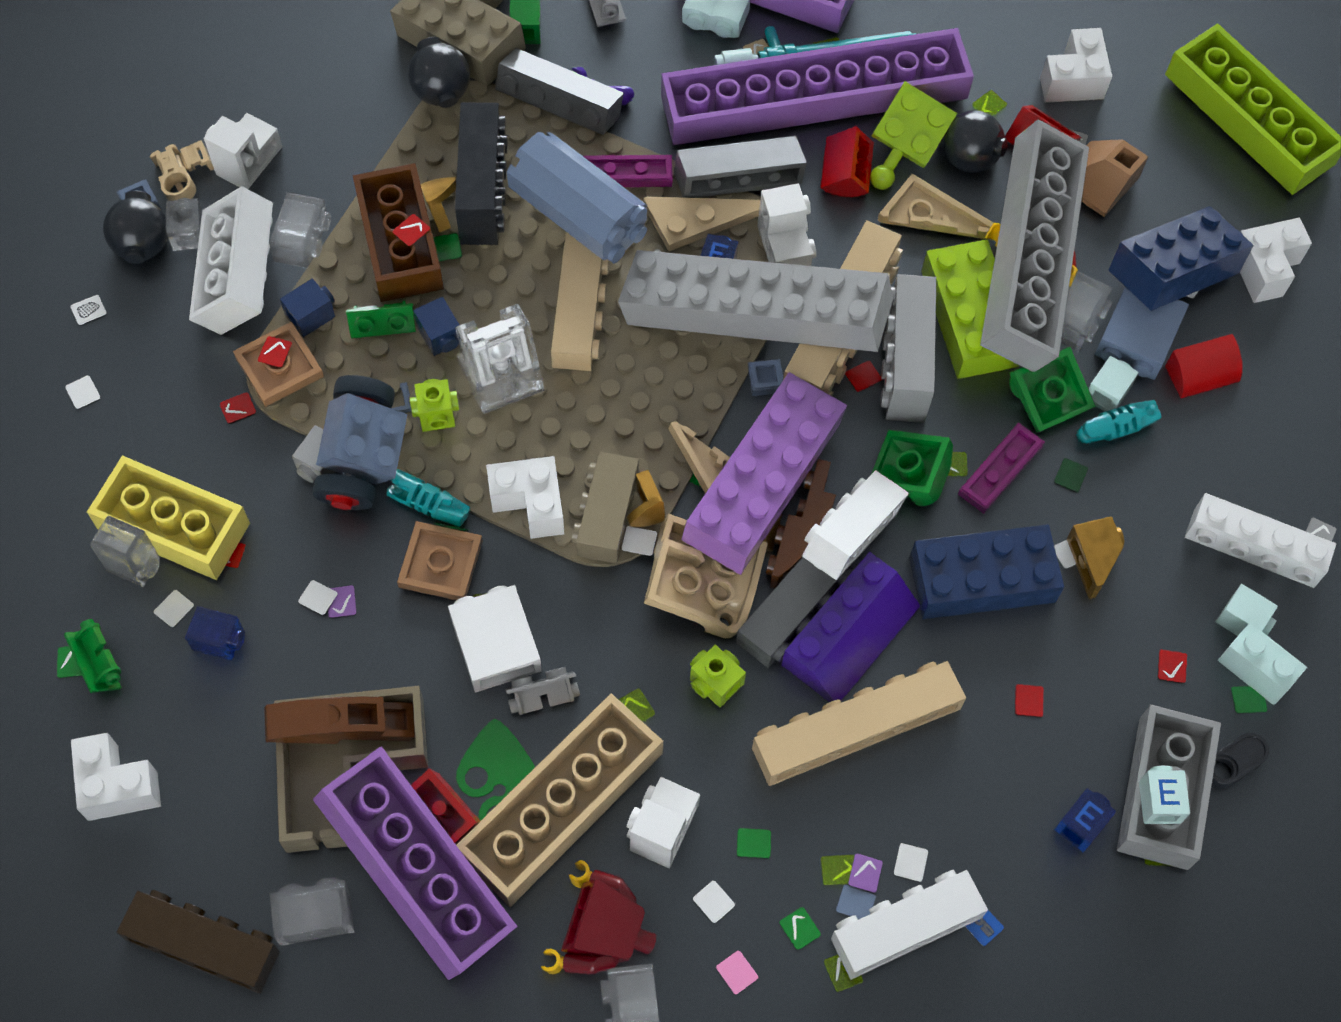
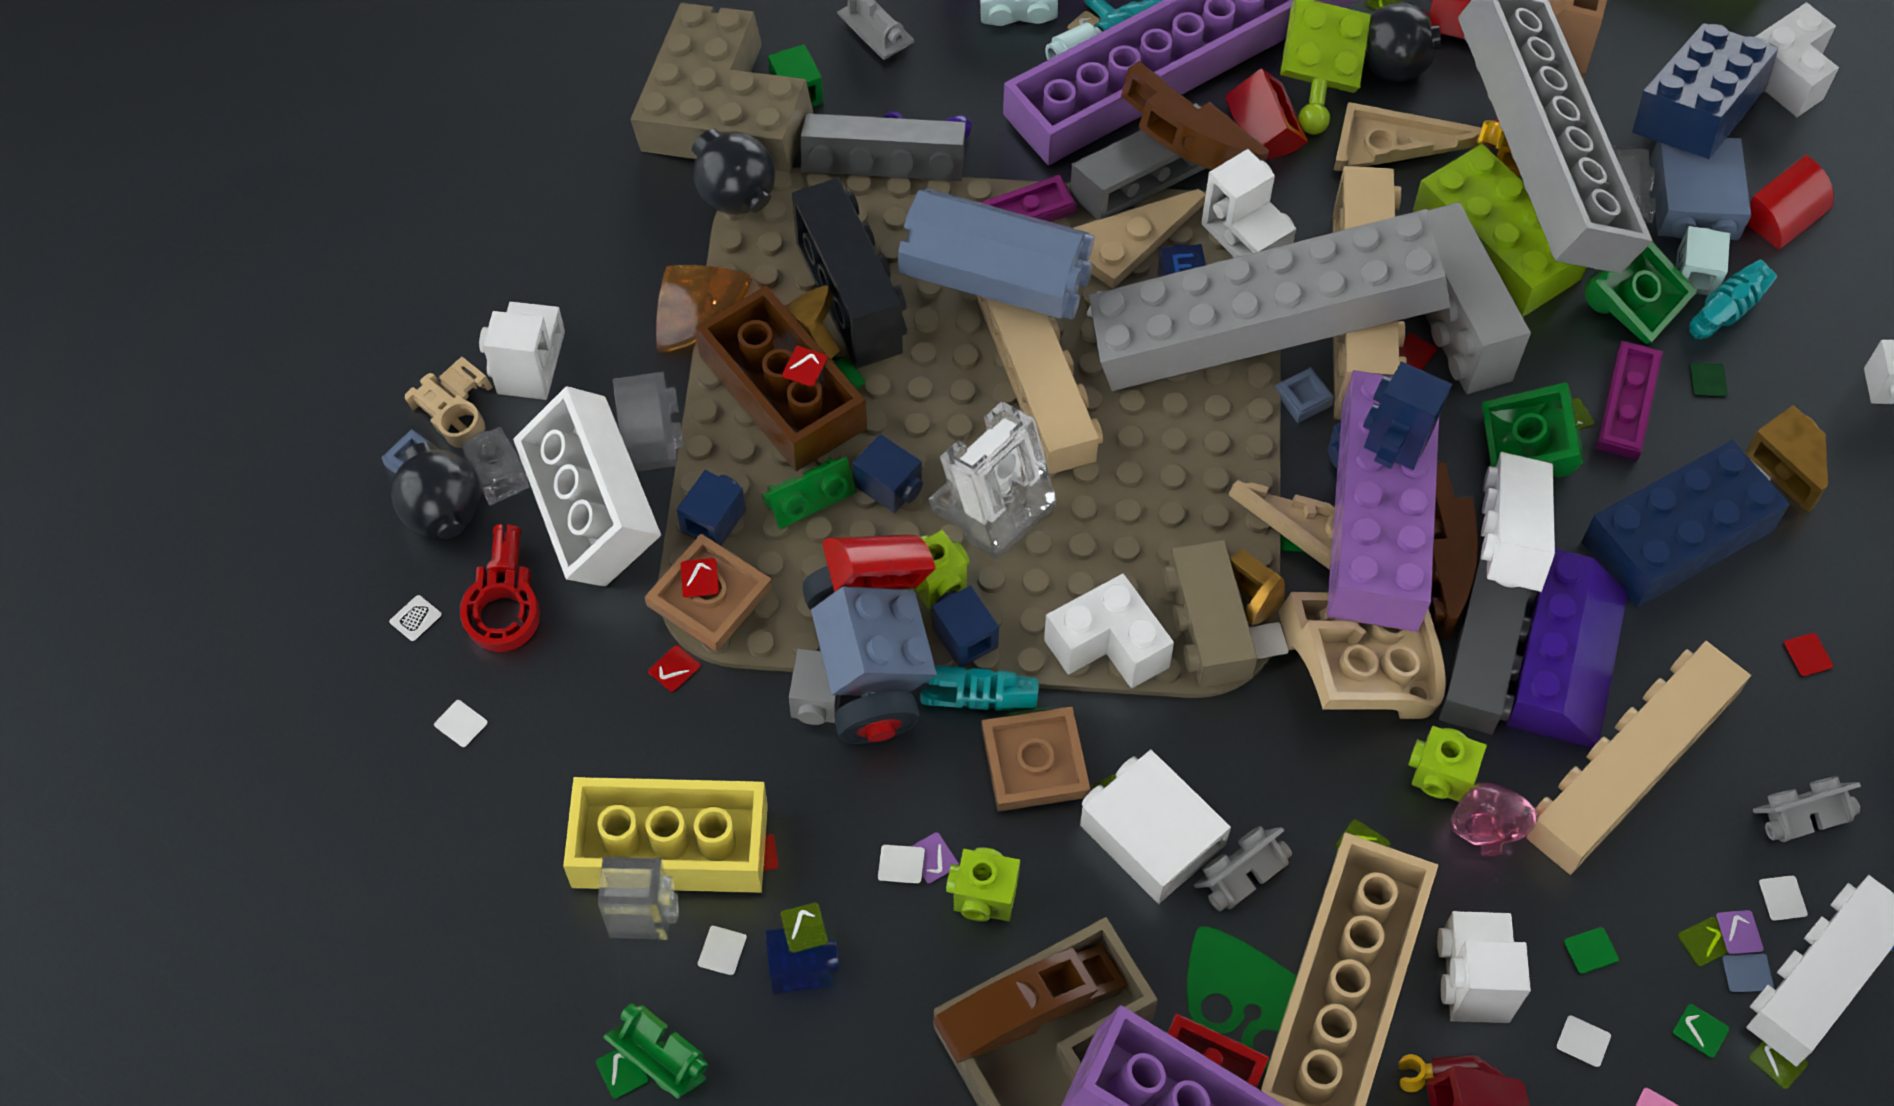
camera: 20 degrees left, 5 degrees down
none -> red pin [460,524,540,652]
none -> clear orange brick [656,265,753,352]
none -> clear neon green sticker [781,903,828,953]
none -> red brick [822,535,936,592]
none -> dark blue brick [932,585,999,667]
none -> lime brick [946,848,1020,922]
none -> reddish brown slope [1121,61,1269,170]
none -> dark blue brick [1363,362,1452,470]
none -> clear pink piece [1451,782,1539,857]
none -> light grey hinge [1753,776,1861,842]

